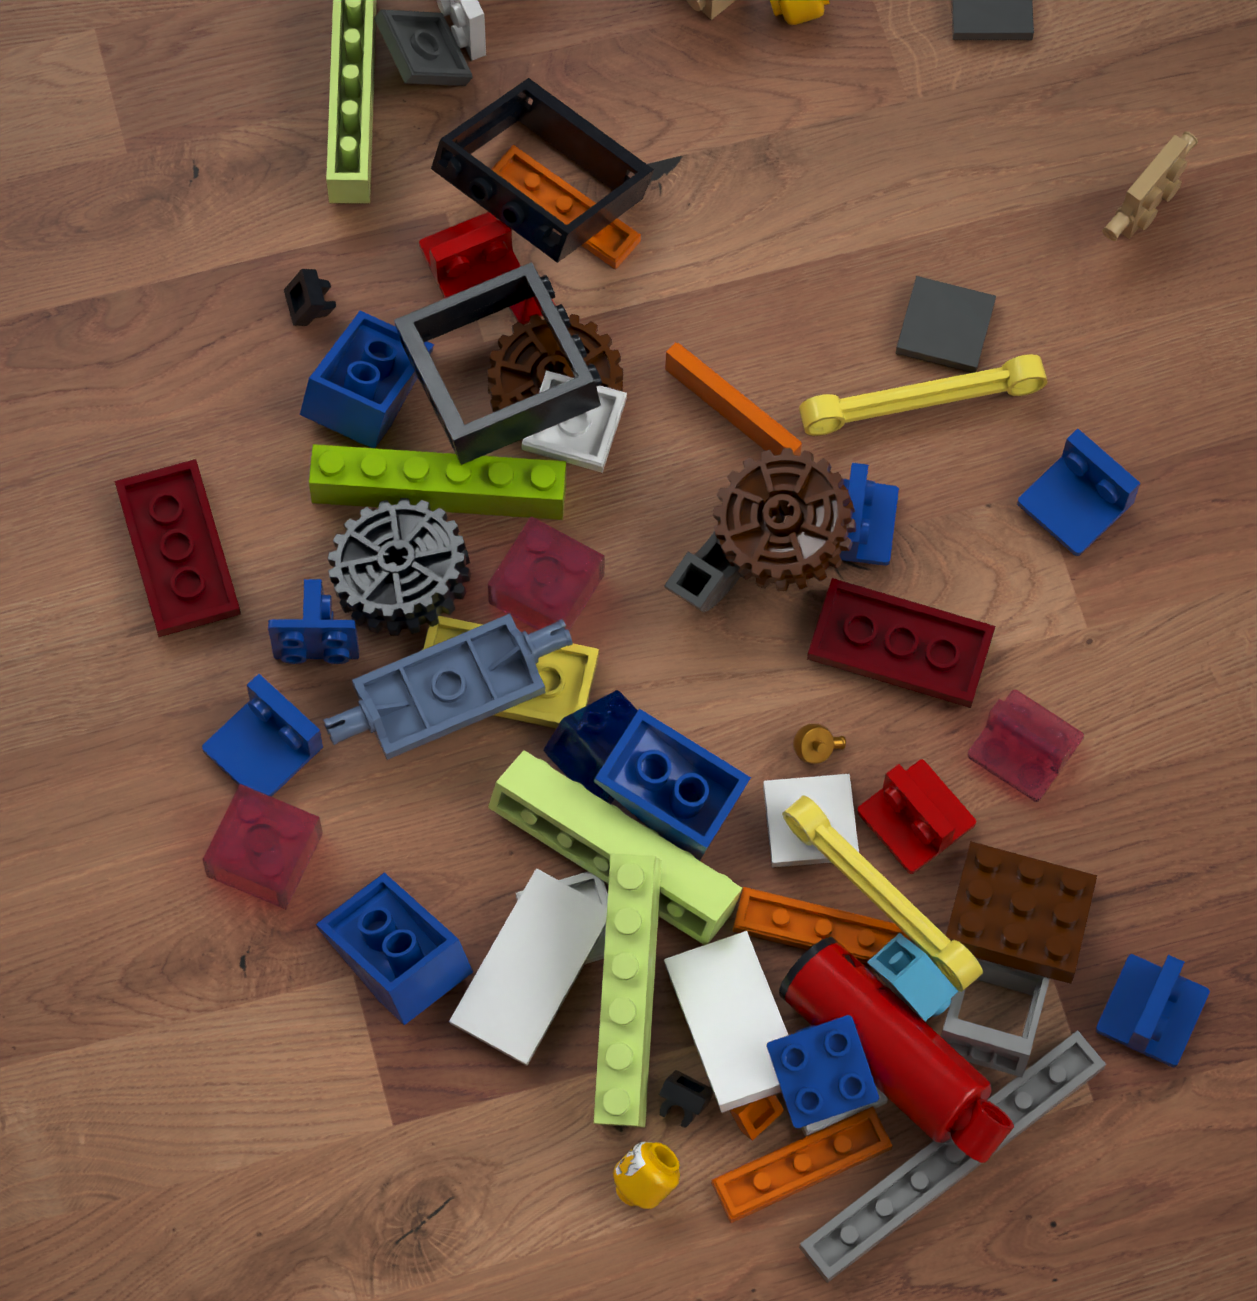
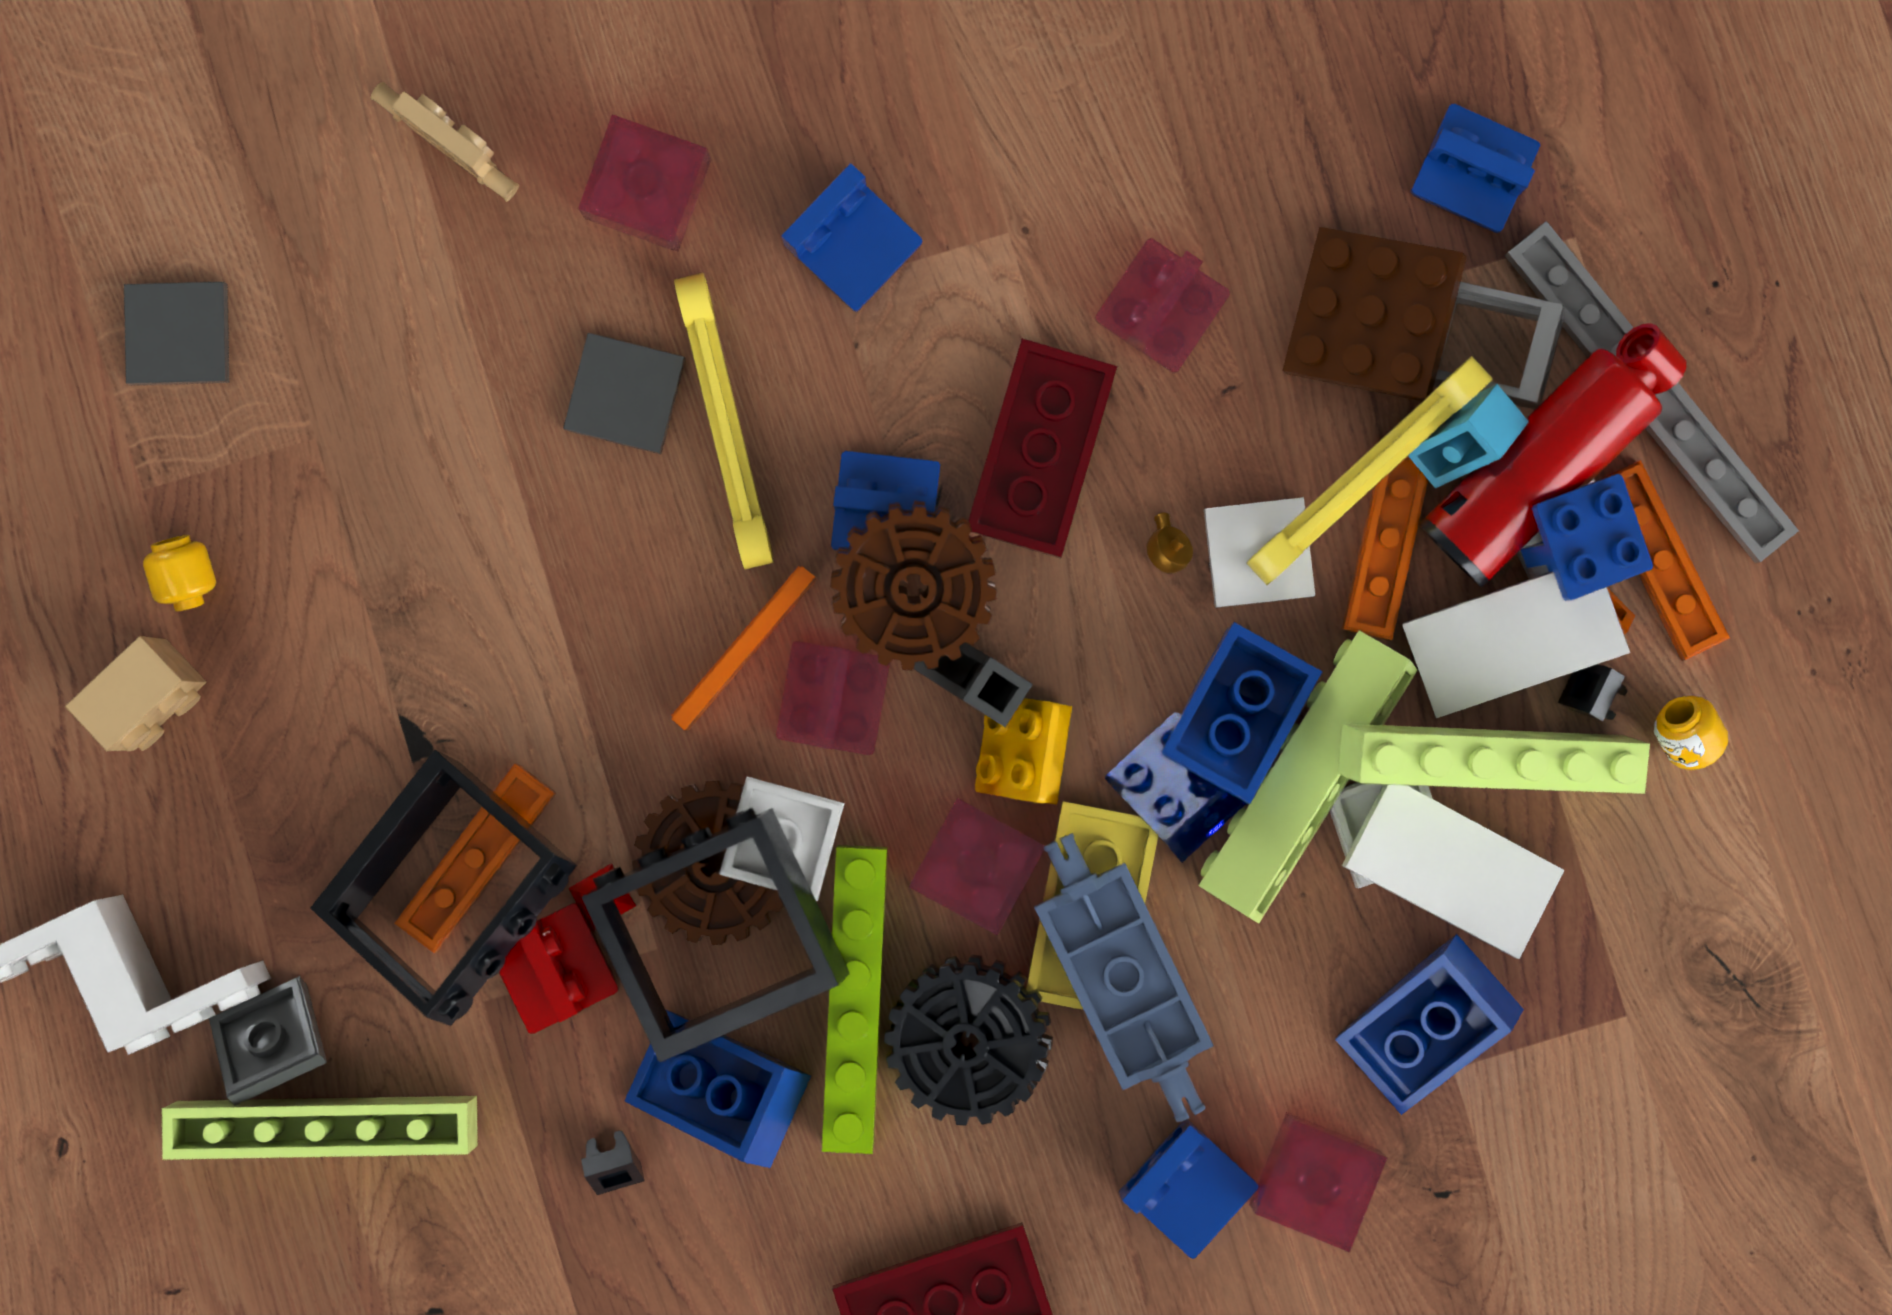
camera: 90 degrees left, 20 degrees up
blue bracket [268,579,359,664] -> none
red bracket [857,759,976,874] -> none
none -> clear pink brick [578,114,712,252]
none -> clear pink bracket [776,641,890,755]
none -> yellow bracket [975,698,1072,805]

